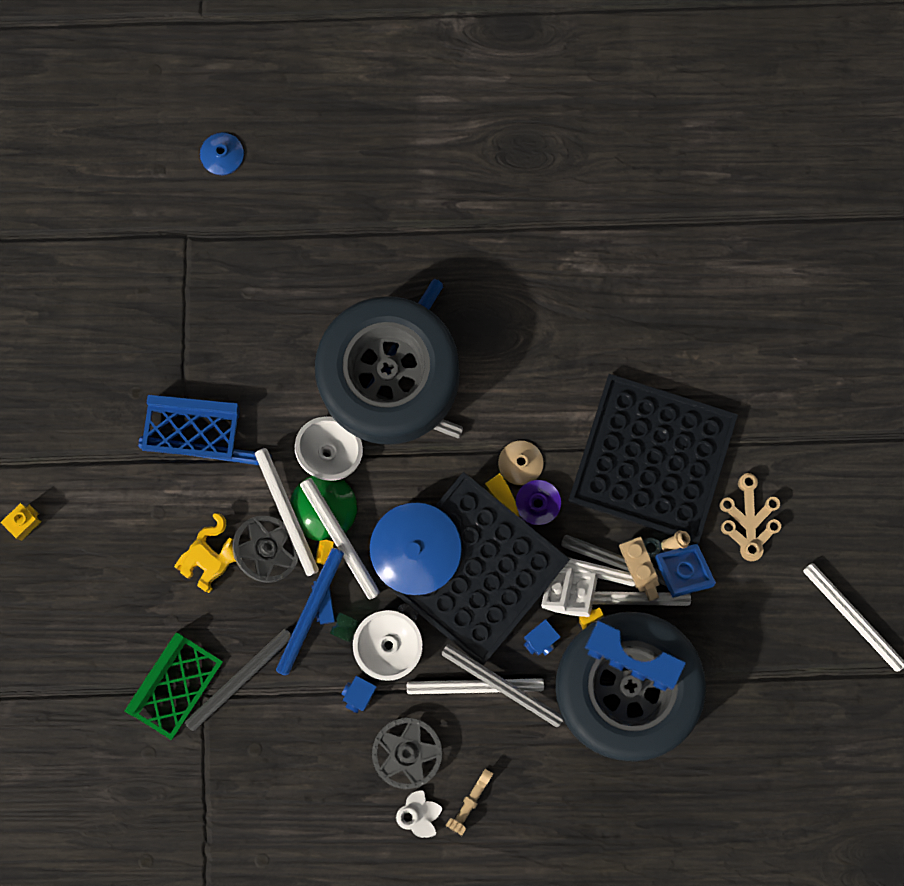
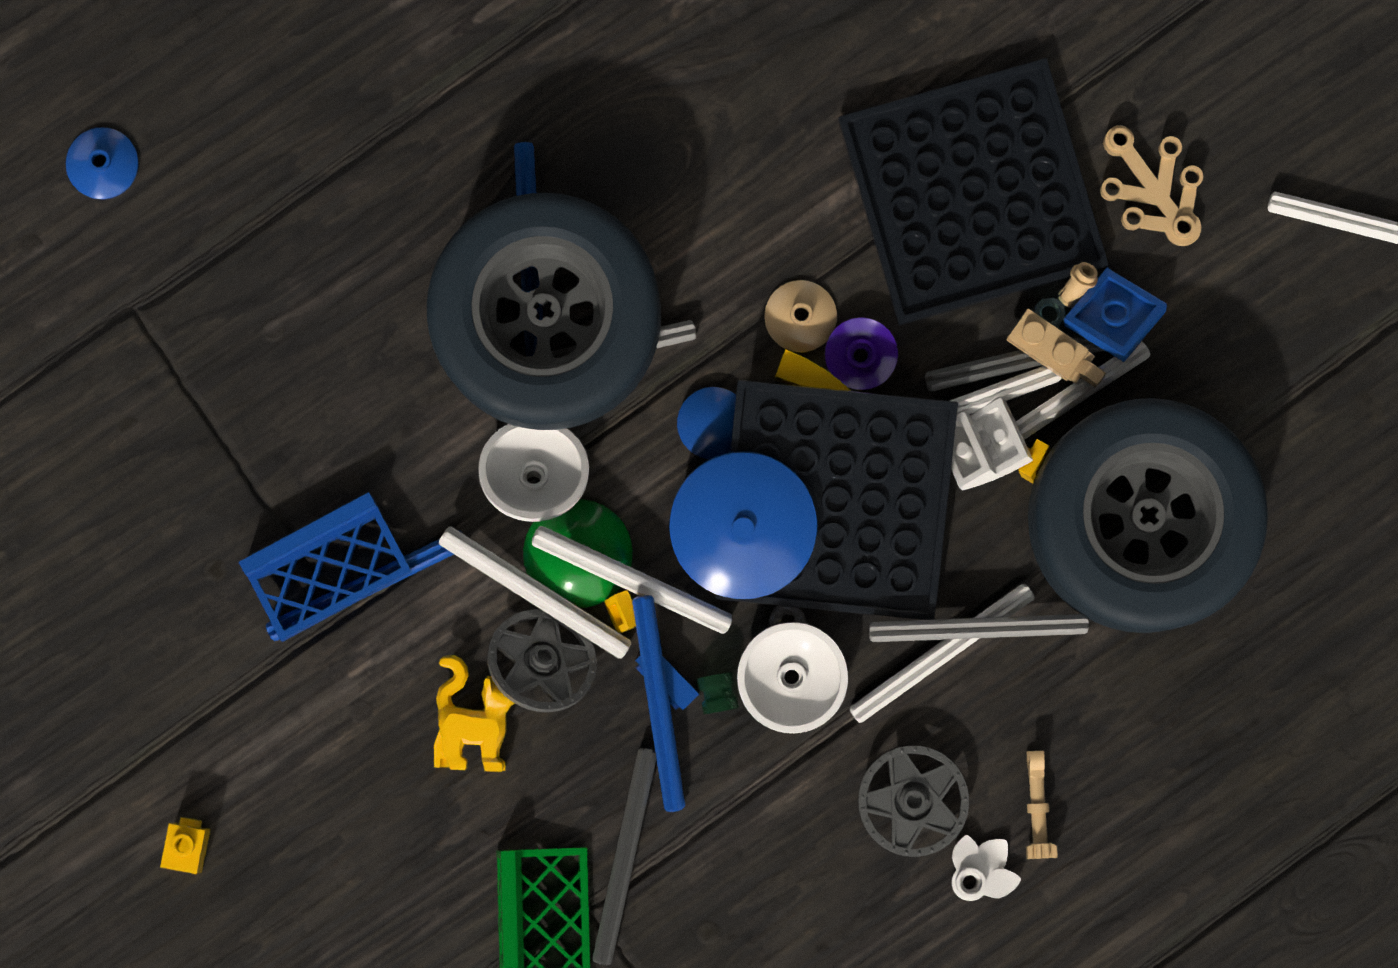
camera: 40 degrees left, 5 degrees up
blue brick [342,676,377,713] -> none
blue brick [523,619,560,656] -> none
blue arch [584,621,685,692] -> none
none -> blue dish [677,387,736,459]

